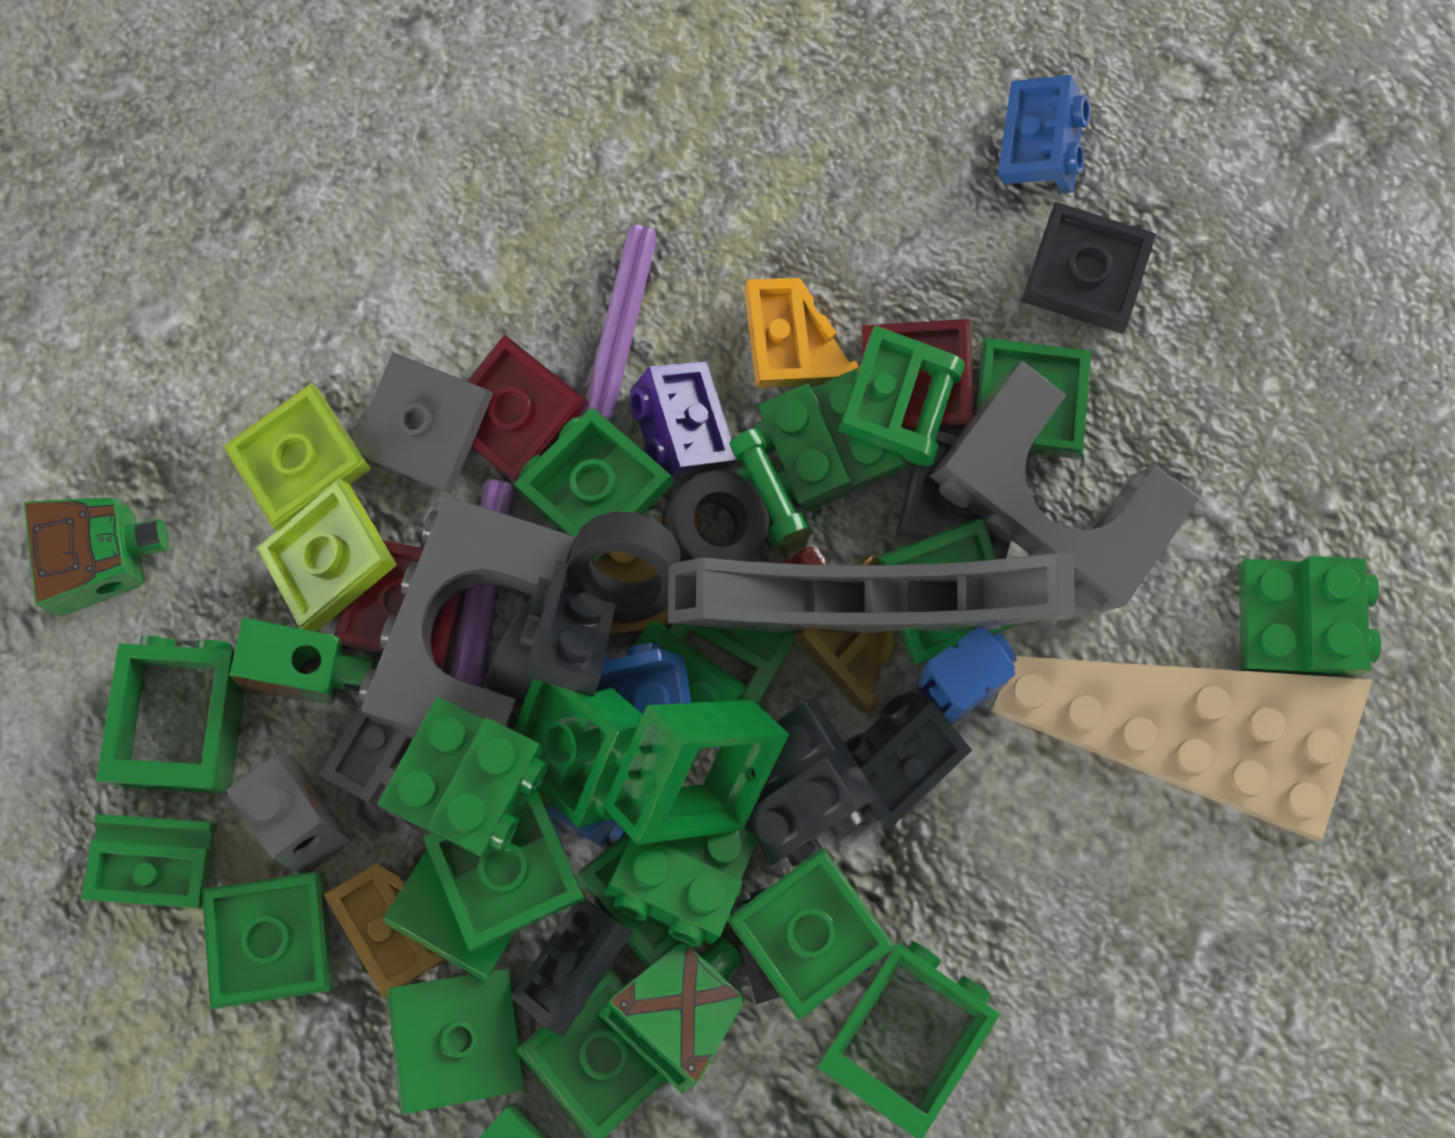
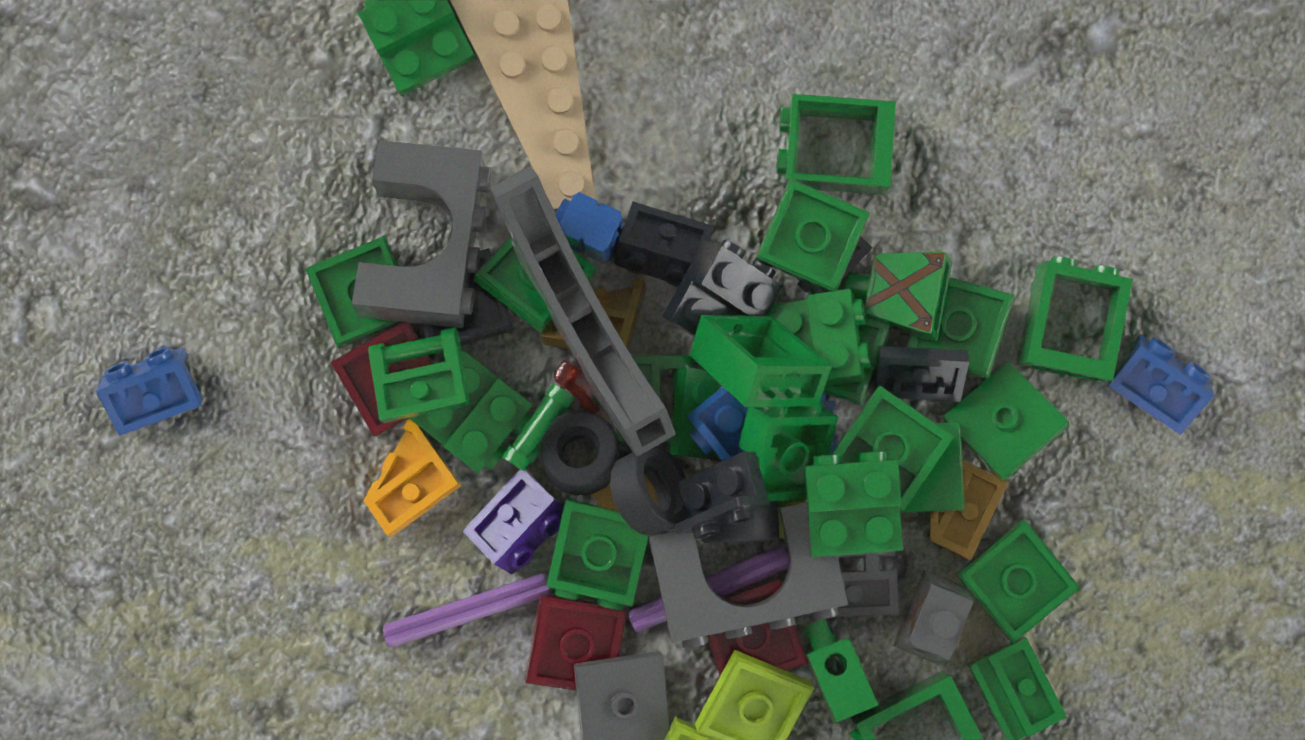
camera: 120 degrees left, 10 degrees up
black plate [1021,202,1157,334] -> none

